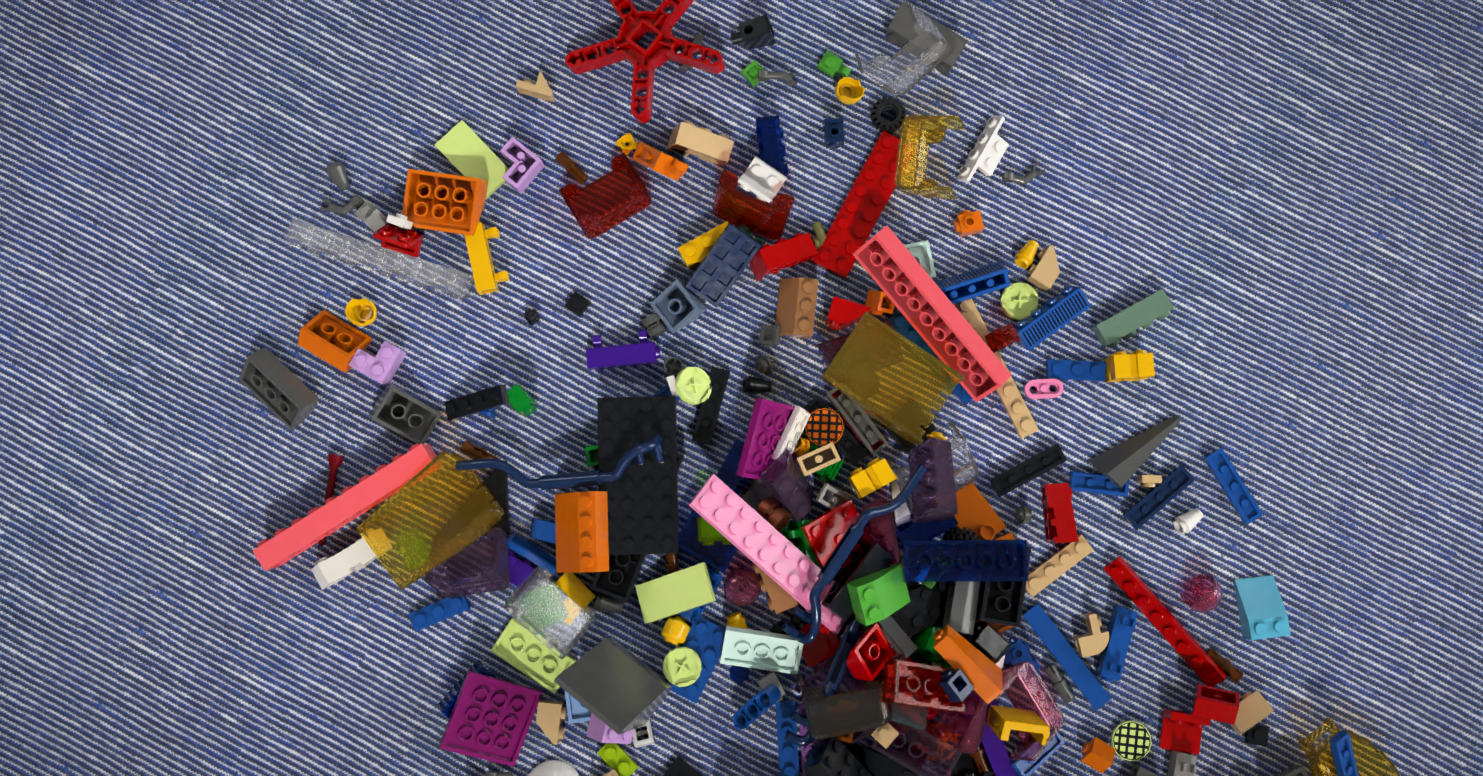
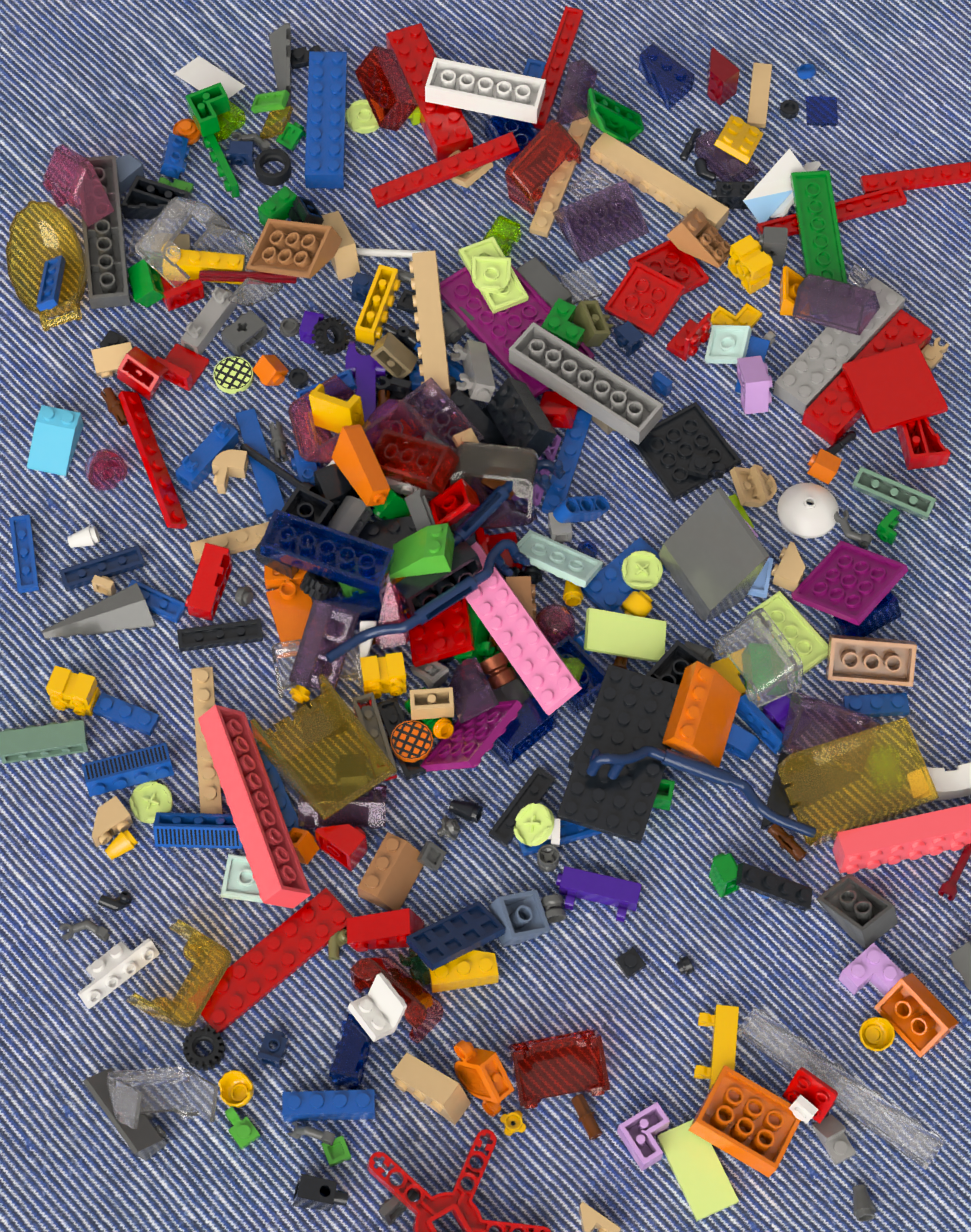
camera: 165 degrees left, 20 degrees down
dark grey arm [320,195,364,215] -> none
white tile [771,405,811,466] -> none
dark blue brick [939,669,974,702] -> none
orange brick [953,210,984,237] -> none
clear red brick [985,323,1020,353] -> none
bright pink plate [1023,378,1063,400] -> none
none -> black arm [98,891,132,911]
none -> black piece [240,443,316,494]
none -> blue brick [282,1089,376,1122]
none -> black tile [288,368,309,389]
none -> medium nougat brick [826,634,917,687]

